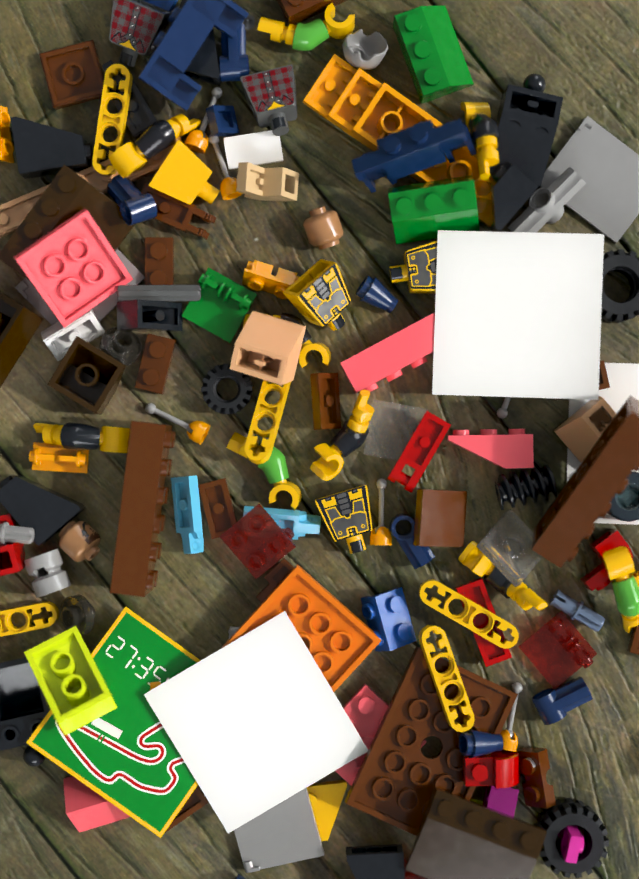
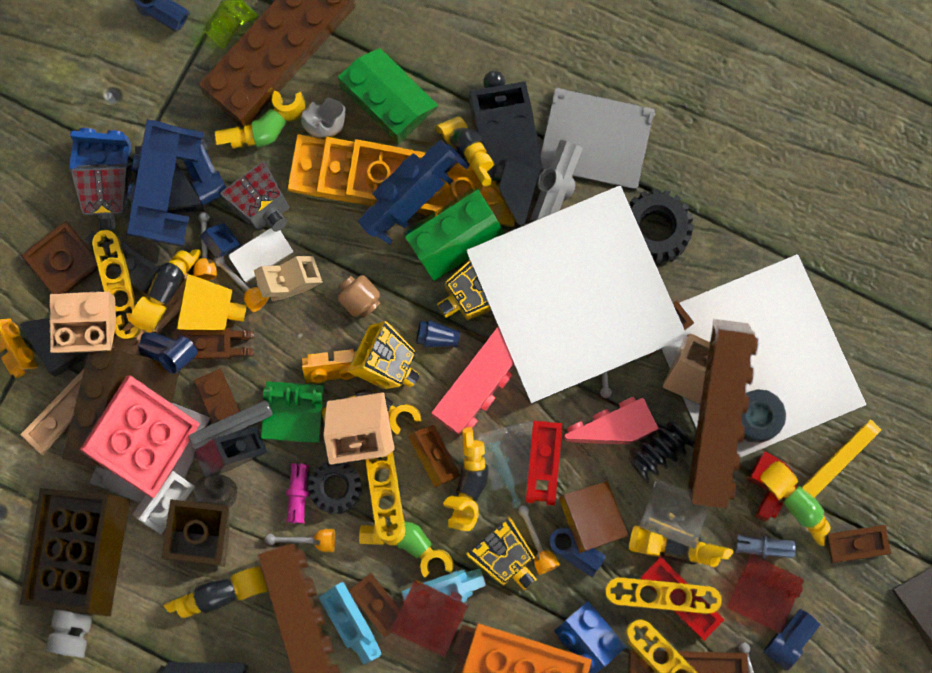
camera: 25 degrees left, 10 degrees down
light orange hinge [29,442,89,473] -> none
reddish brown plate [135,333,176,394] -> none
none -> light nougat slope [50,292,116,353]
none -> dark pink pin [286,463,310,524]
none -> clear light blue piece [486,440,521,509]

